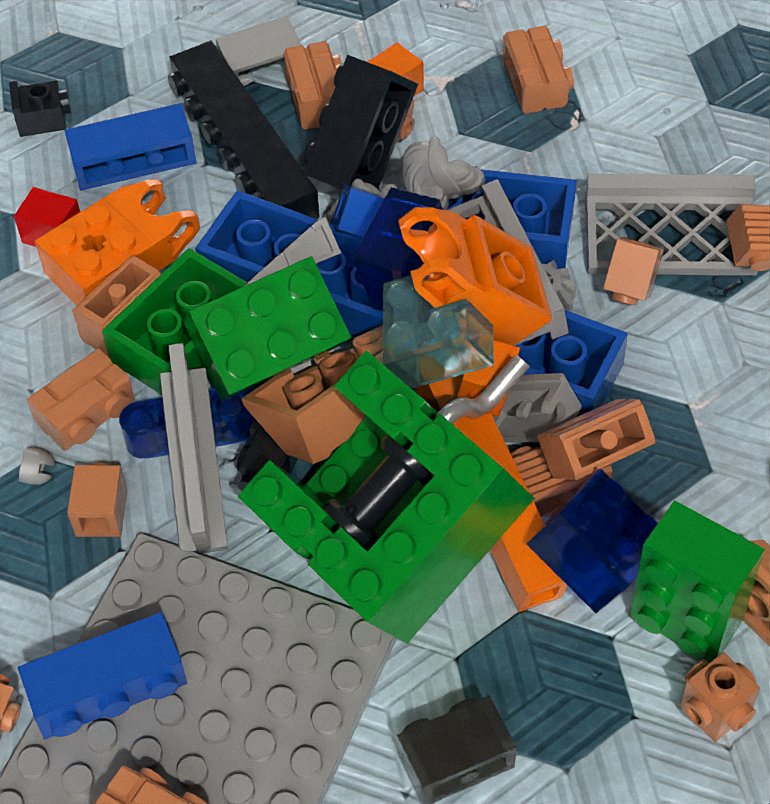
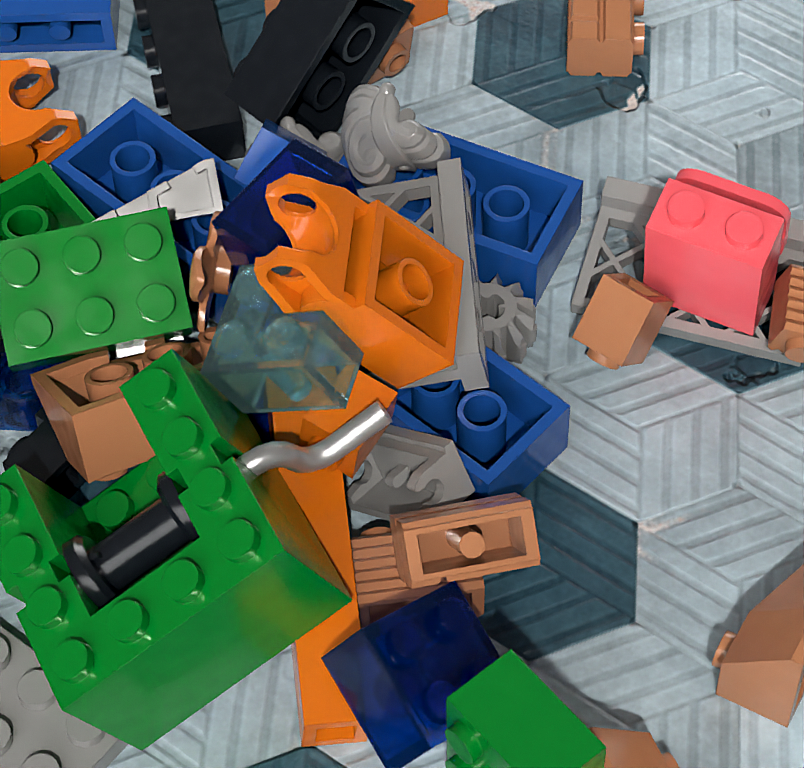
camera: 15 degrees right, 0 degrees up
none -> nougat plate [189,211,236,333]
none -> coral brick [643,168,791,336]

